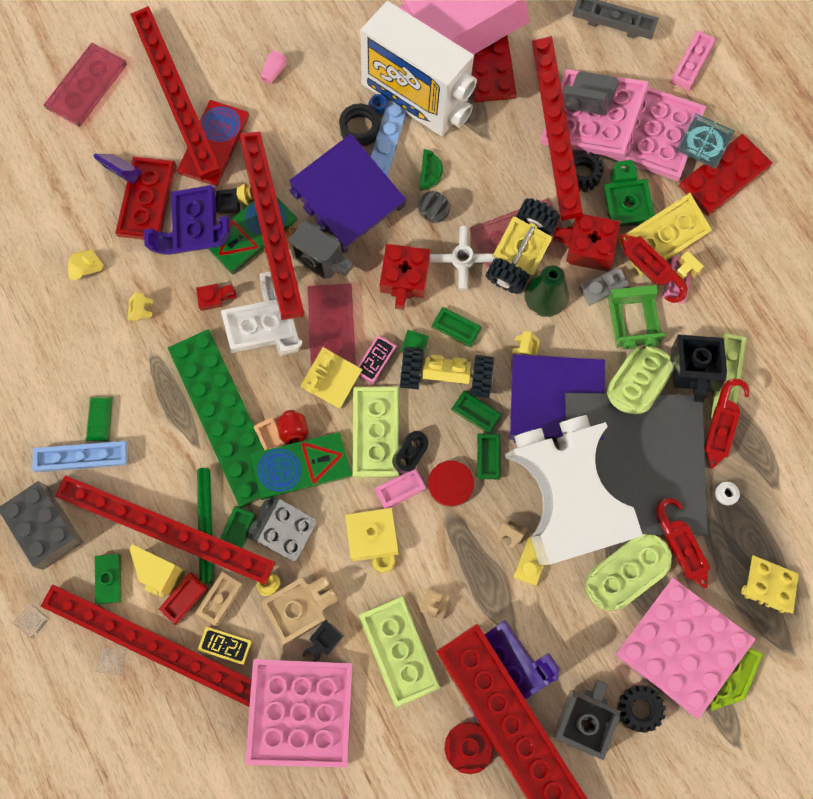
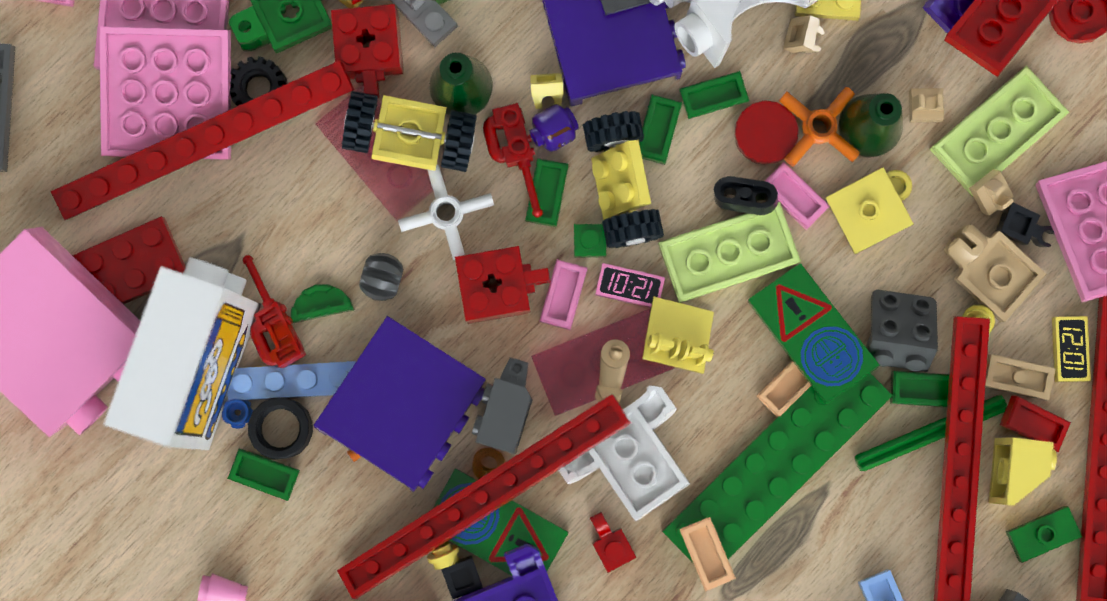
camera: 105 degrees left, 10 degrees up
red head [276,410,308,445] -> none
dark grey bracket [562,71,619,116] -> none
none -> green tile [227,448,300,501]
none -> red piece [242,255,306,368]
none -> red piece [483,103,543,218]
none -> dark purple head [529,104,579,152]
none -> bright pink tile [540,259,588,330]
none -> tan piece [595,340,630,403]
none -> light nougat tile [679,517,736,592]
none -> orange bar [779,87,861,167]
none -> dark green cone [838,93,903,157]
none -> tan tile [969,169,1014,216]

